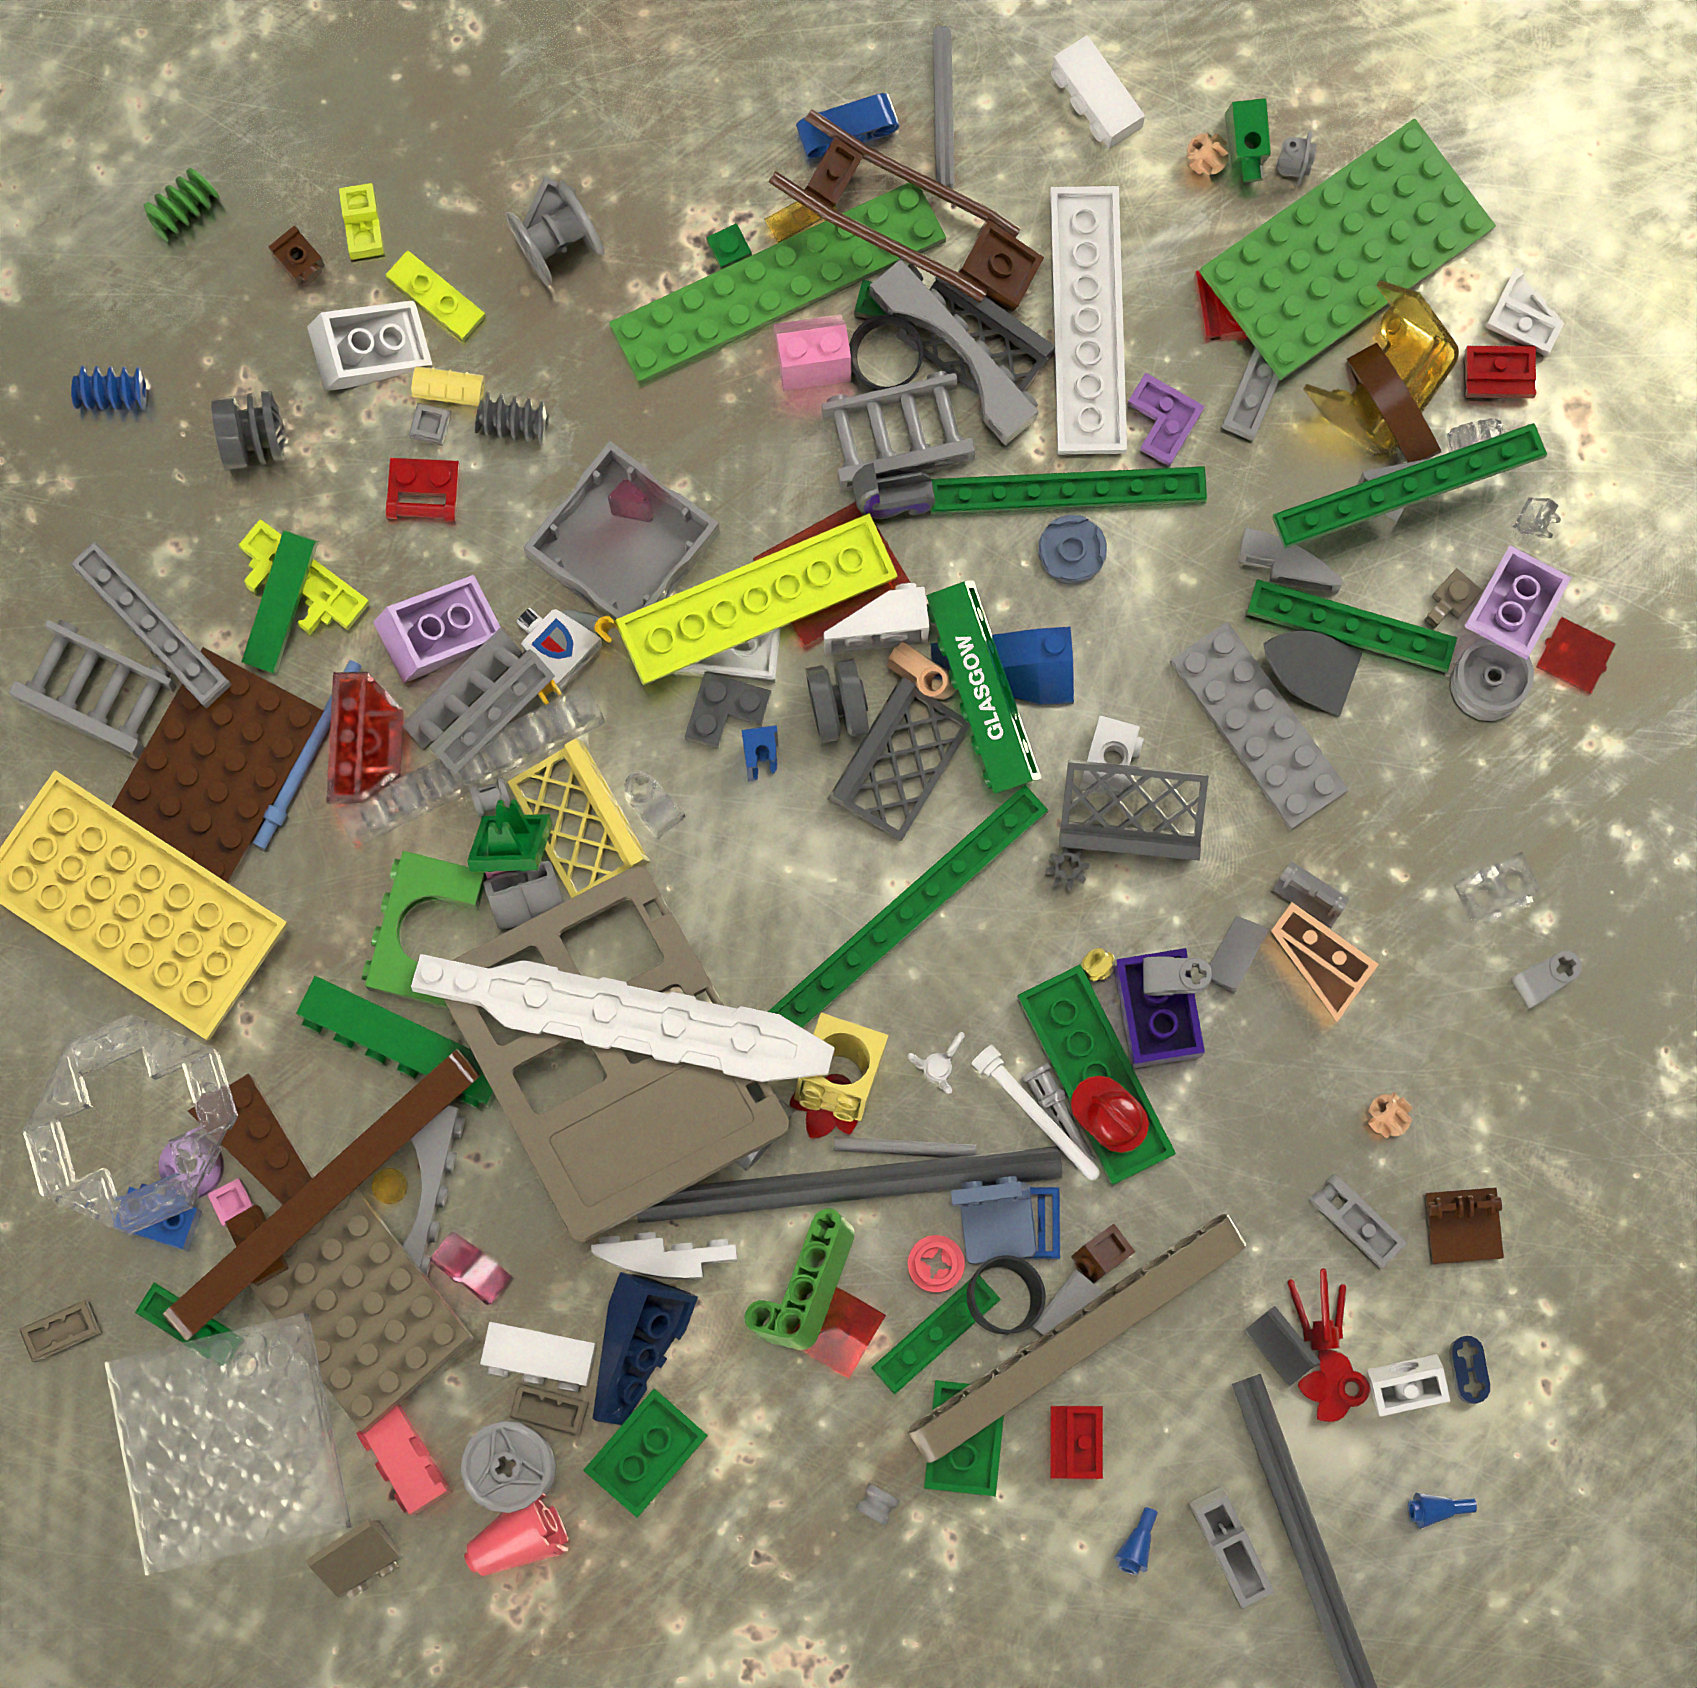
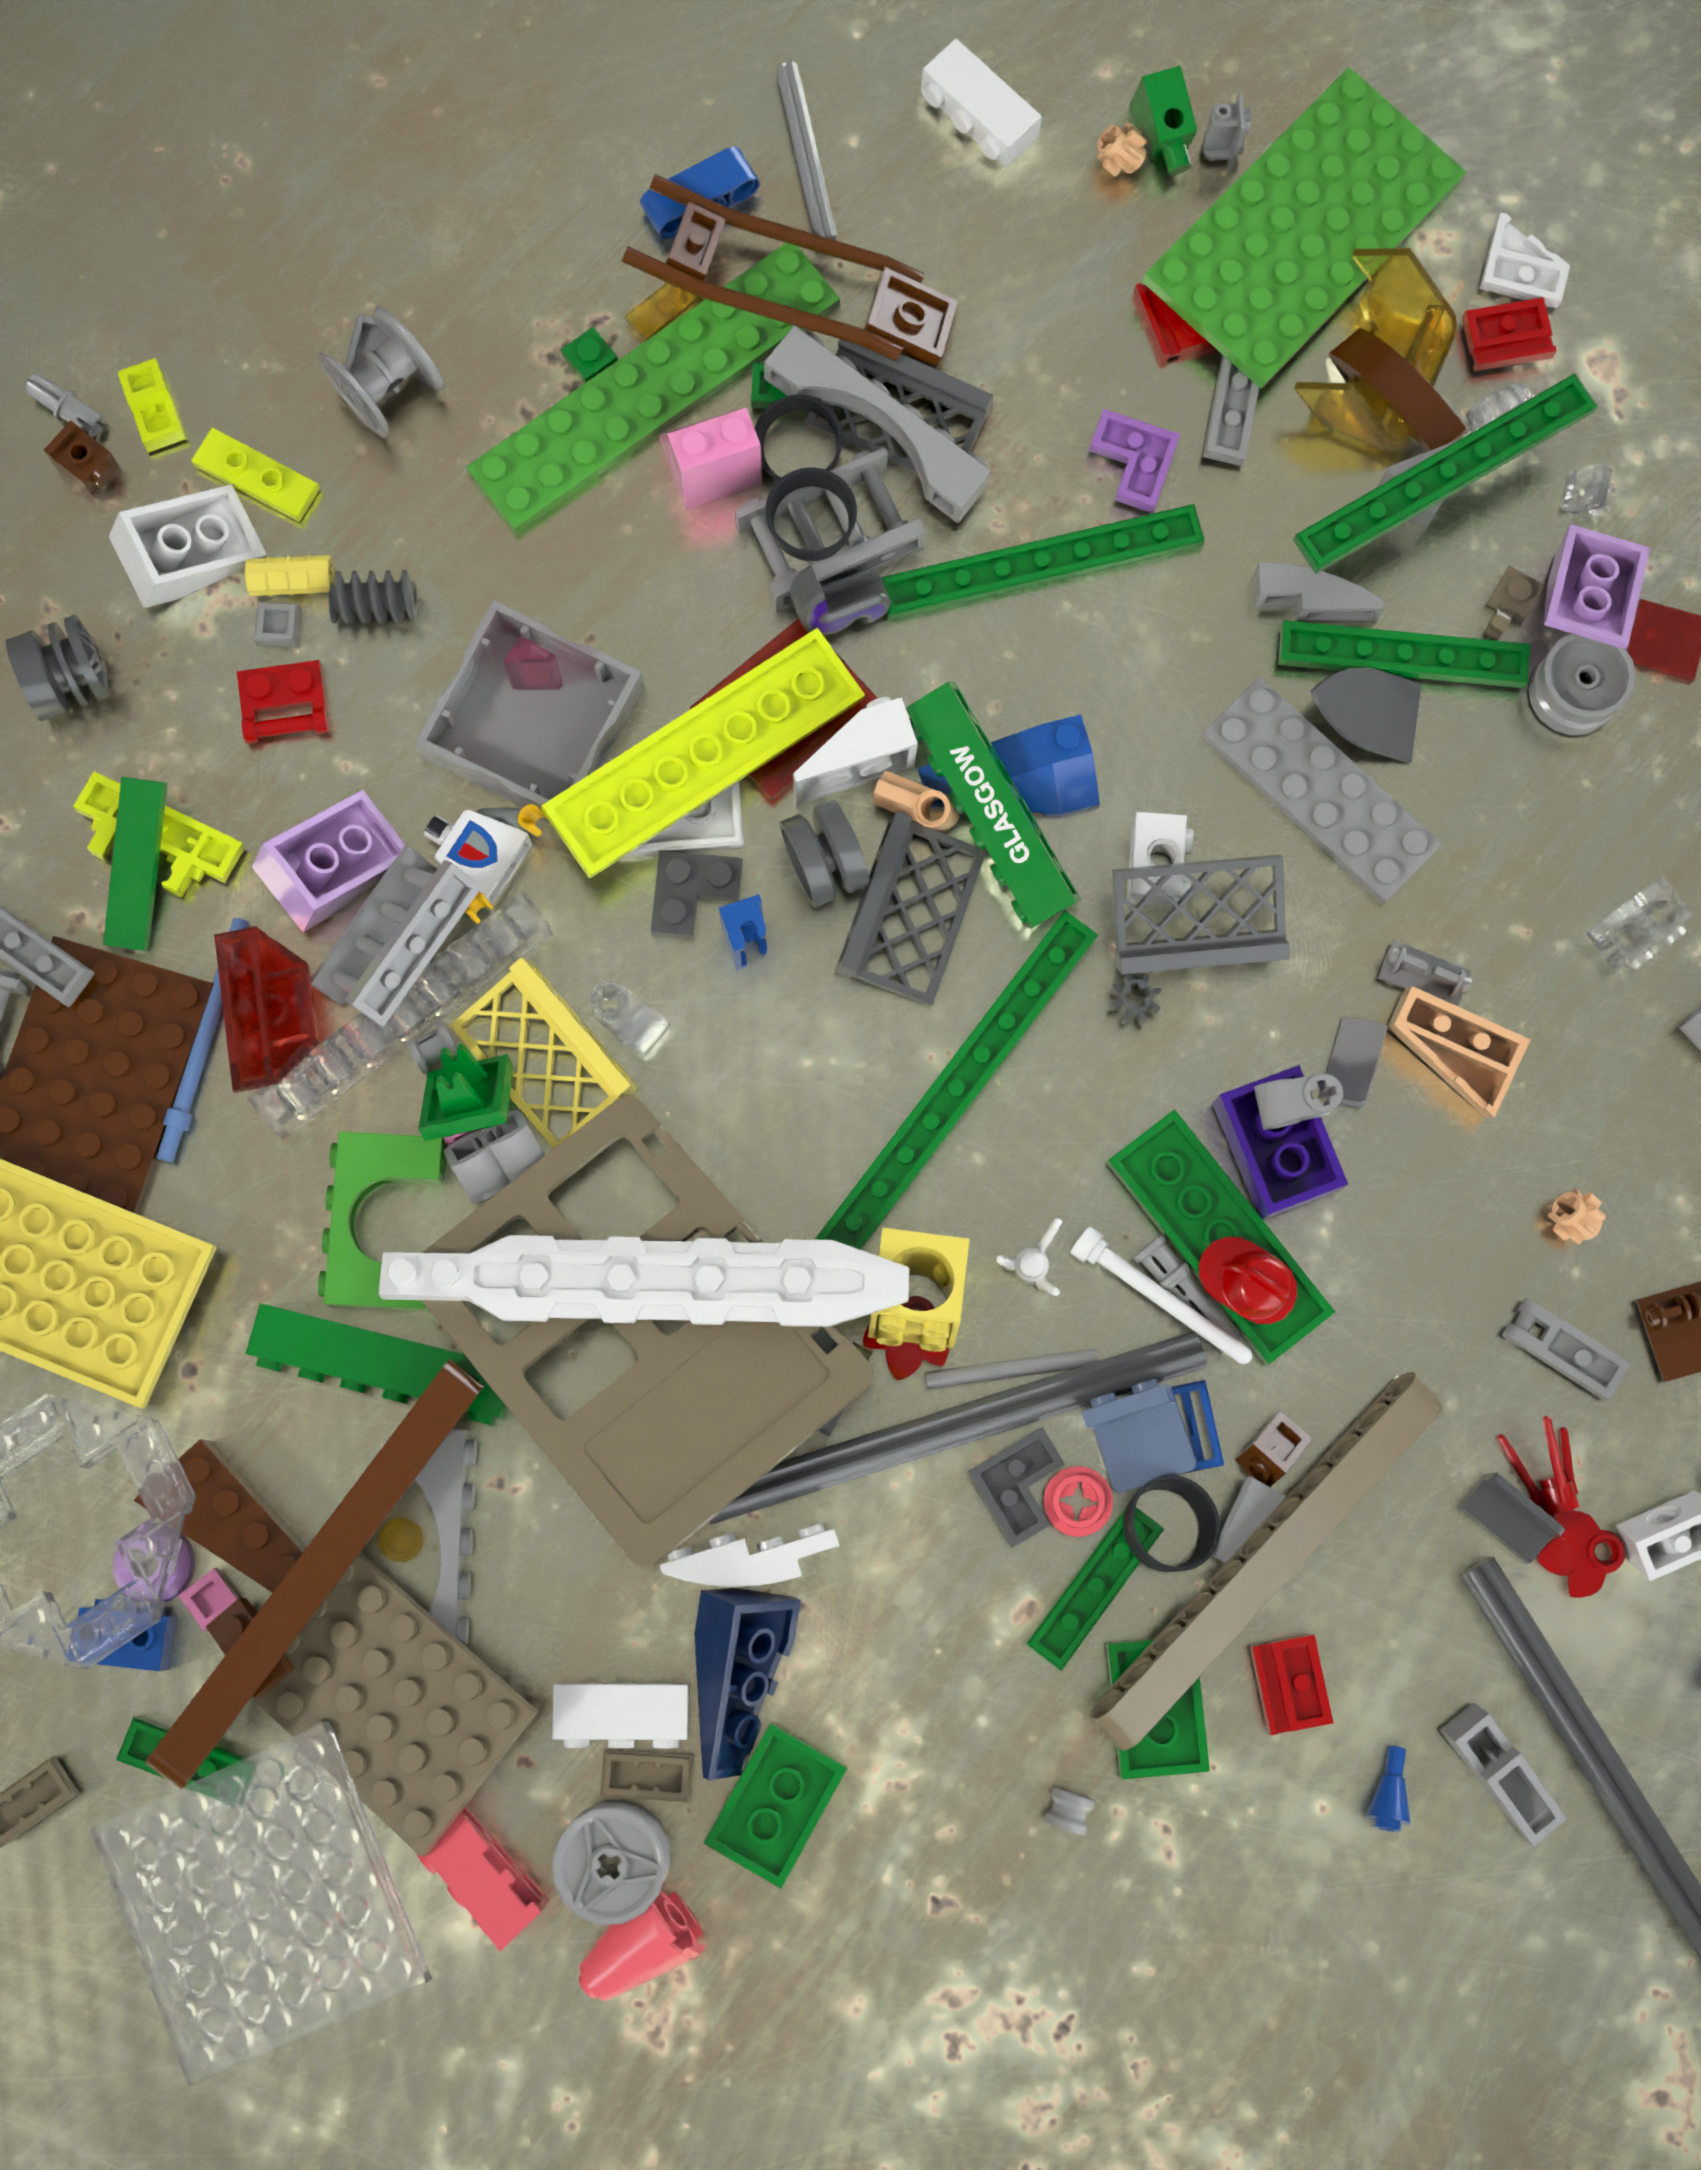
camera: 15 degrees left, 0 degrees up
dark tan slope [305,1519,403,1599] -> none
clear pink slope [430,1232,512,1305] -> none
bright green beam [744,1208,855,1350] -> none
clear red slope [793,1287,886,1379] -> none
sand blue tile [1038,515,1107,584] -> none
white plate [1050,186,1127,455] -> none
light yellow plate [1081,948,1115,981] -> none
none -> light grey axle [25,373,105,438]
none -> black tyre [765,467,857,561]
none -> dark grey plate [967,1427,1065,1548]

